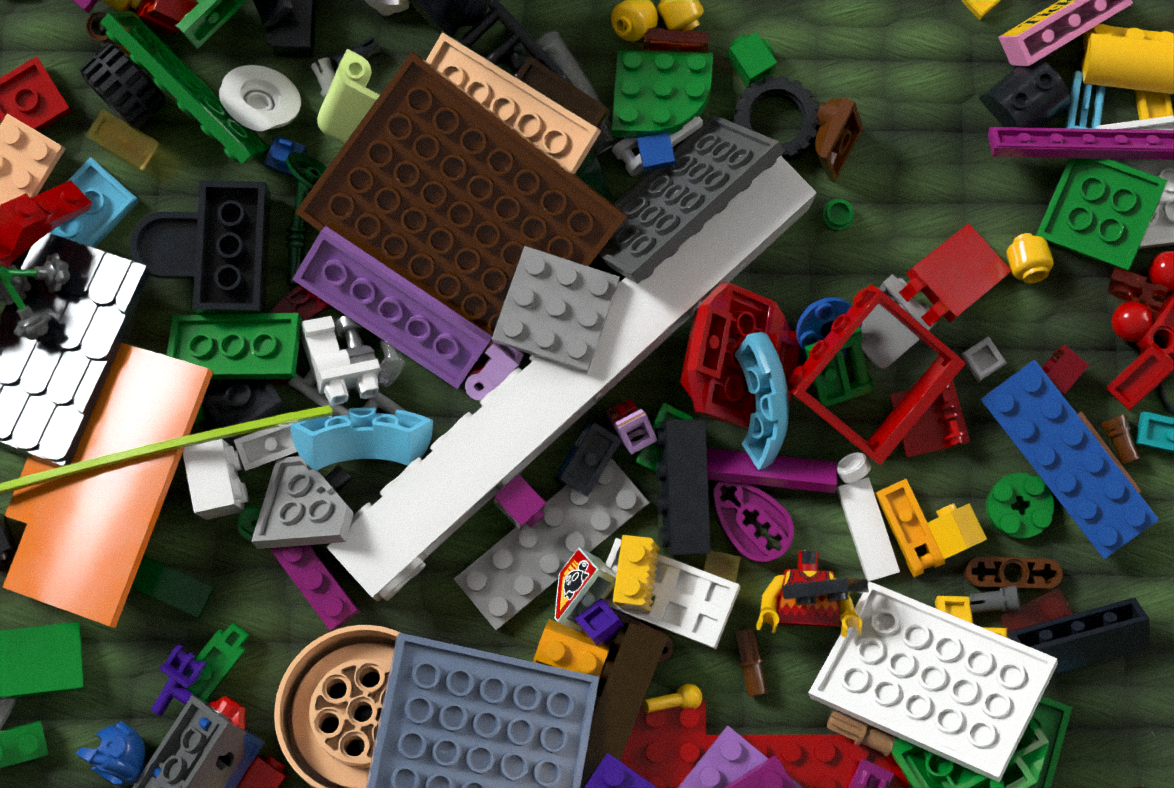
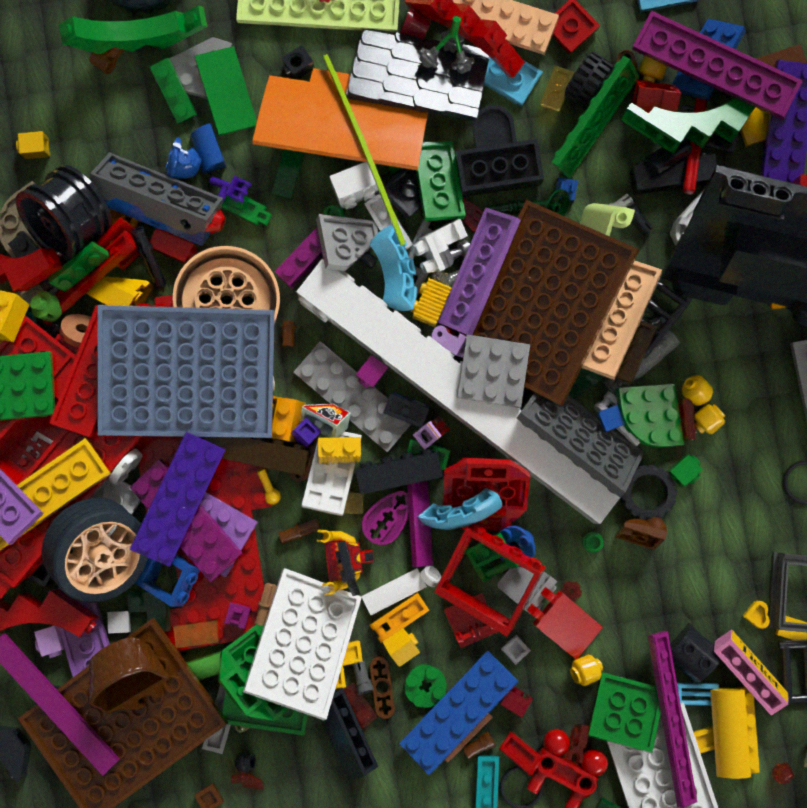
camera: 85 degrees right, 5 degrees up
white hat [219,65,301,131] -> none
none -> blue brick [190,123,226,175]
none -> reddish brown pin [280,321,297,347]
none -> yellow brick [410,278,452,327]
none -> clear red plate [561,581,582,601]

